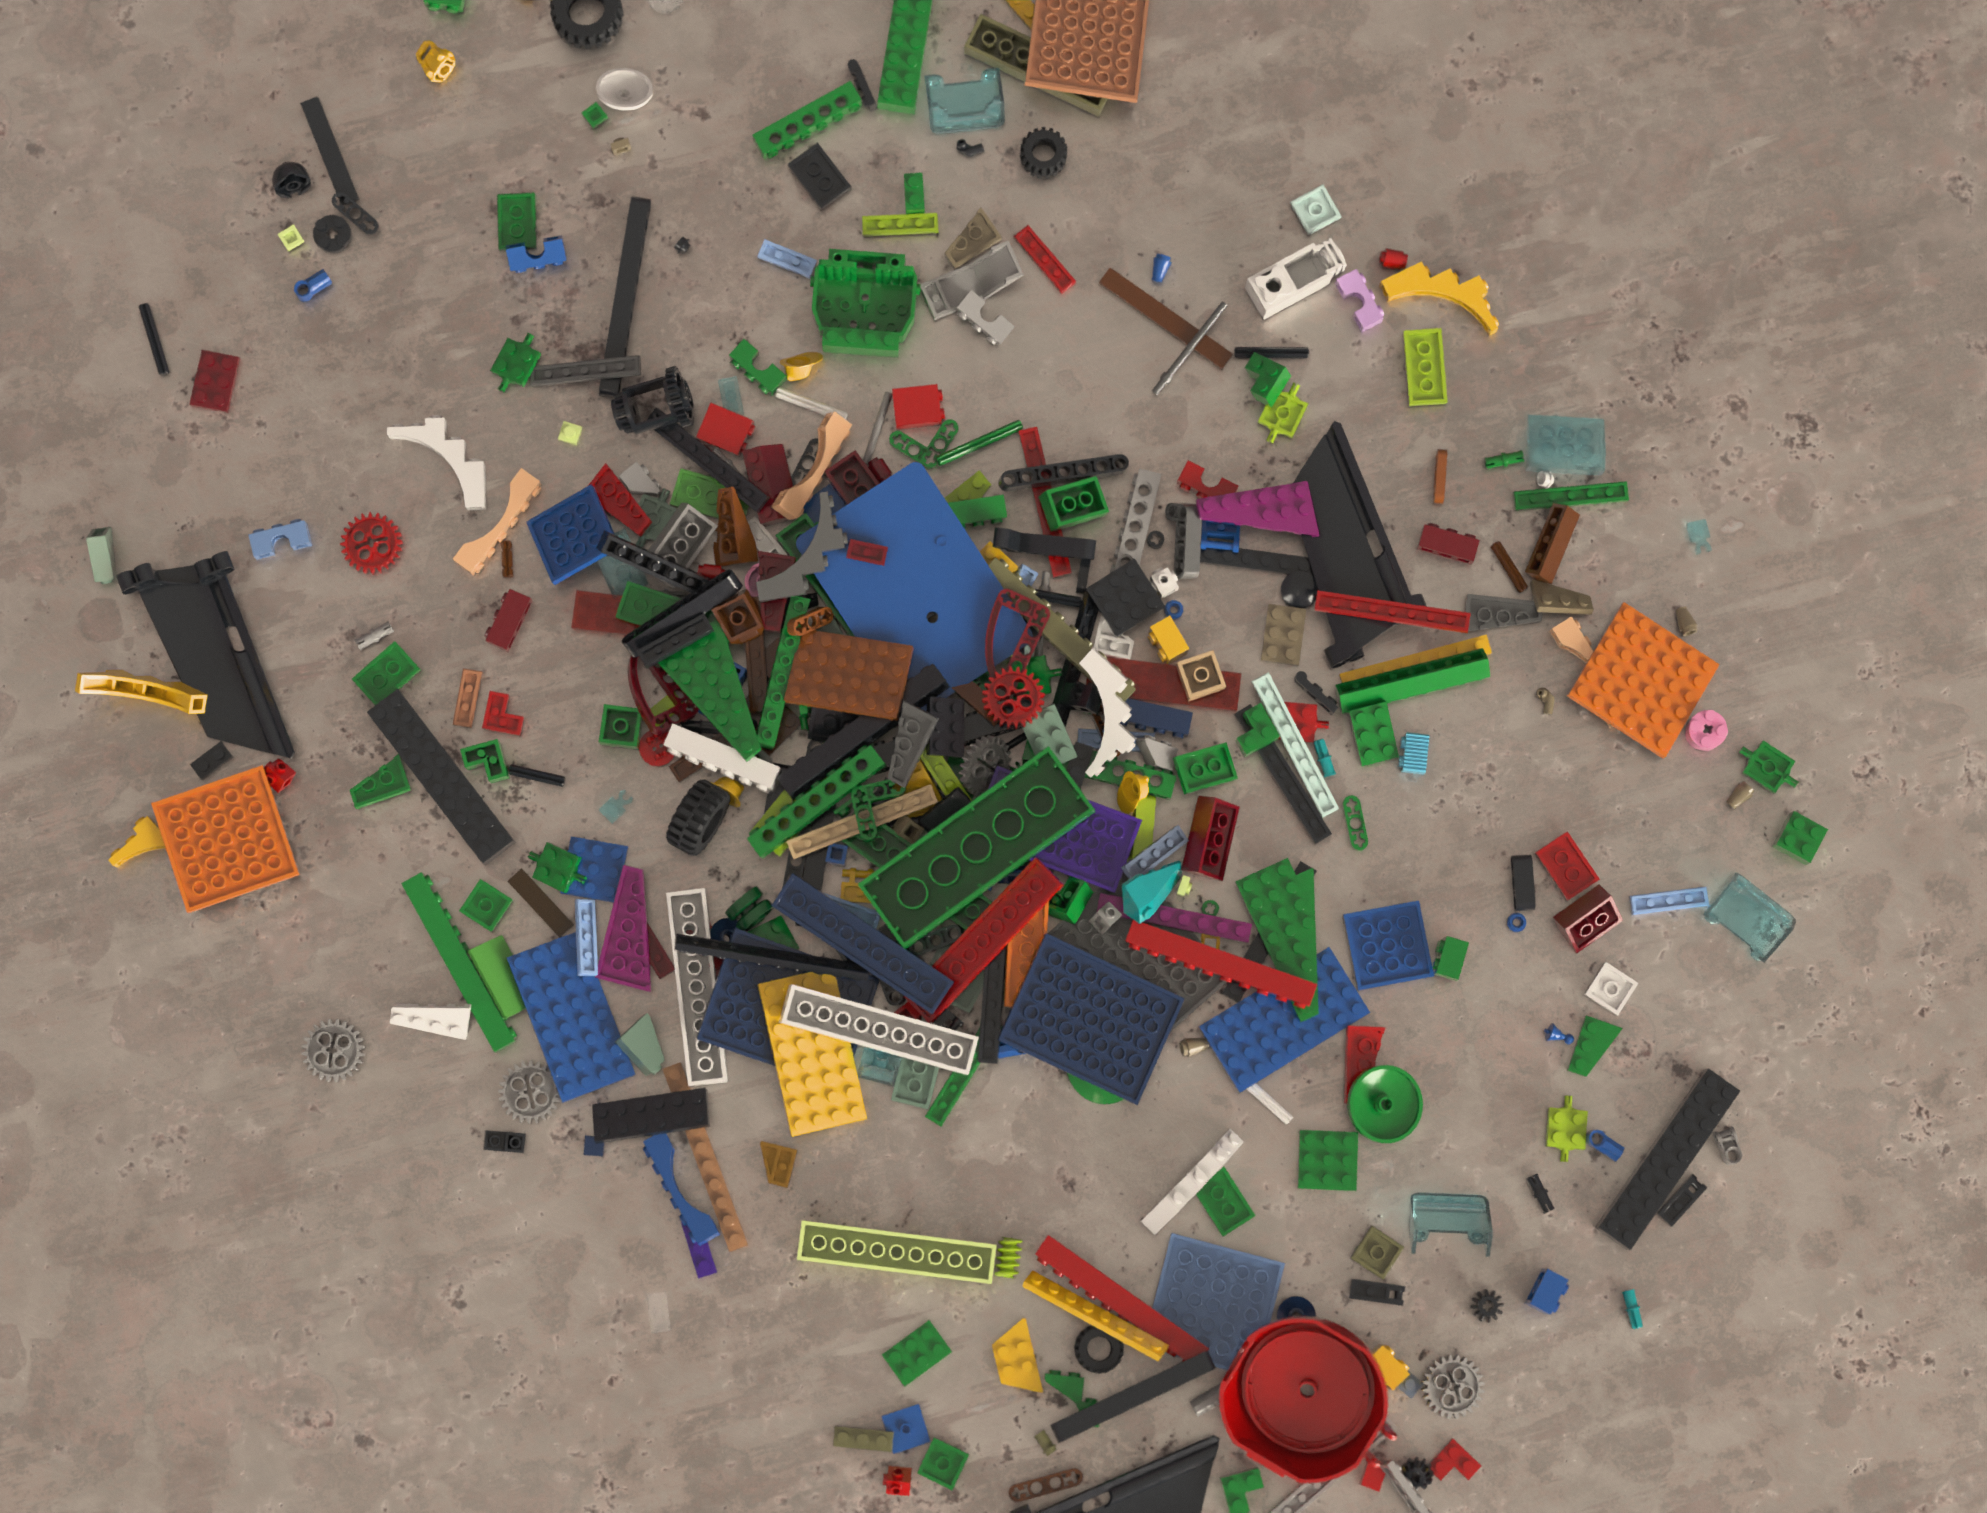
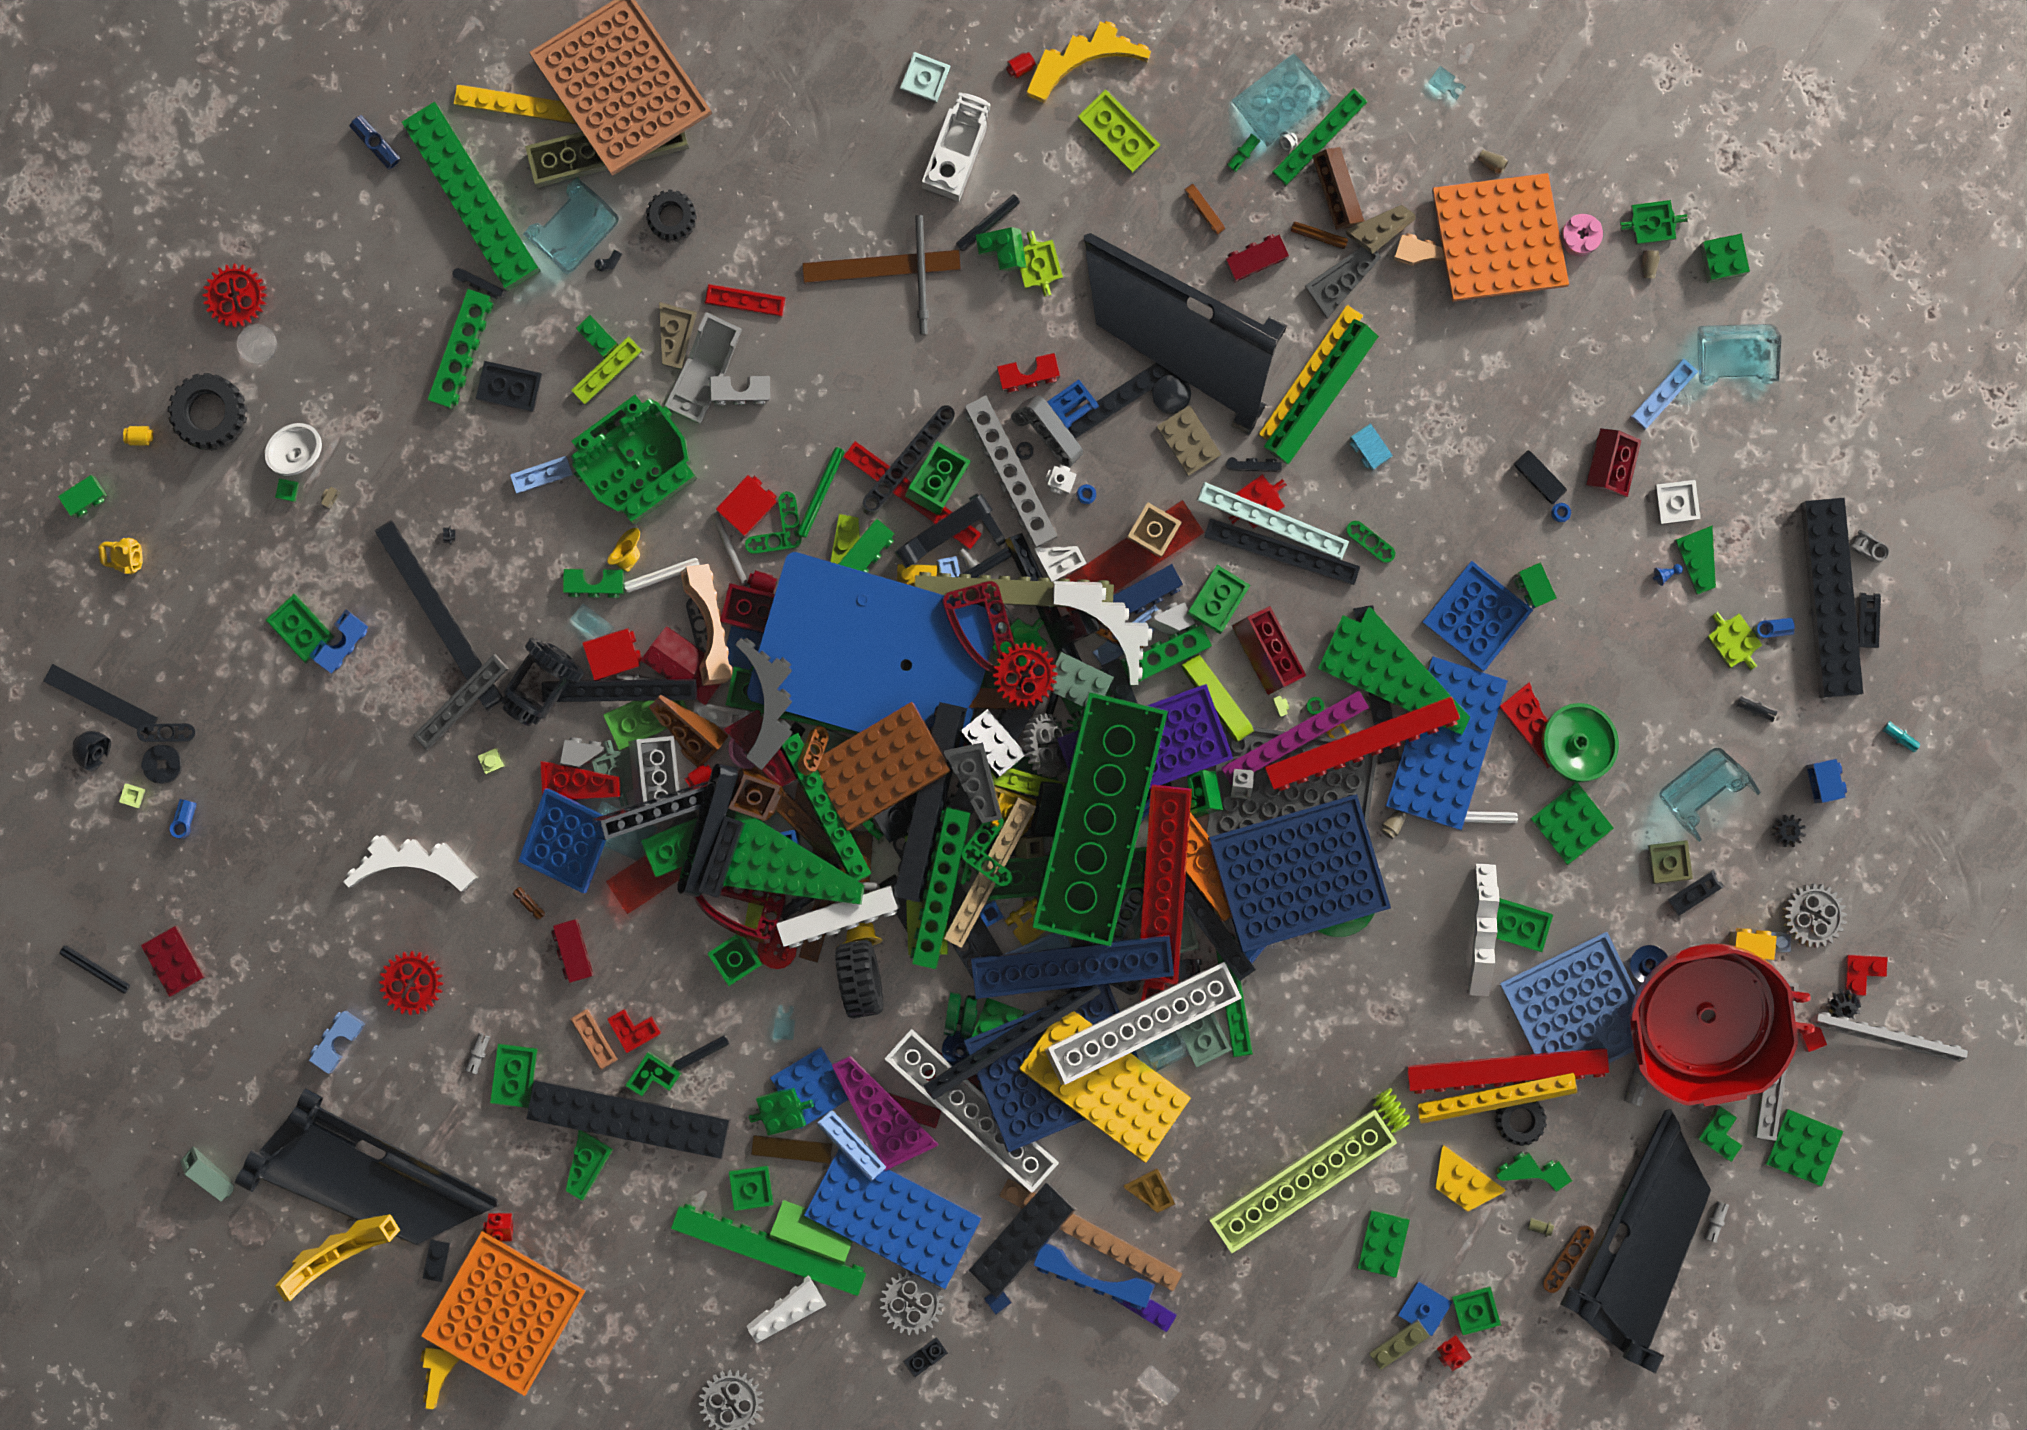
camera: 40 degrees left, 5 degrees up
light nougat arch [453,468,542,575] -> none
green plate [490,333,541,393] -> none
sand green slope [615,1013,665,1076] -> none
dark red plate [846,539,888,566] -> none
black beam [1050,1350,1216,1443] -> none
black plate [1086,558,1165,638] -> none
yellow piece [1117,771,1149,814] -> none
sand blue plate [1121,825,1189,879] -> none
teal wedge [1122,861,1182,924] -> none
yellow brick [1147,616,1189,666] -> none
blue cone [1151,254,1172,283] -> none
magenta wing [1195,481,1319,537] -> none
green brick [1235,703,1280,757] -> none
teal axle [1314,739,1336,778] -> none
red plate [1315,591,1471,633] -> none
lavender arch [1335,269,1384,333] -> none
green plate [1348,701,1399,766] -> none
red plate [1535,831,1600,901] -> none
dark tan arm [1536,688,1555,715] -> none

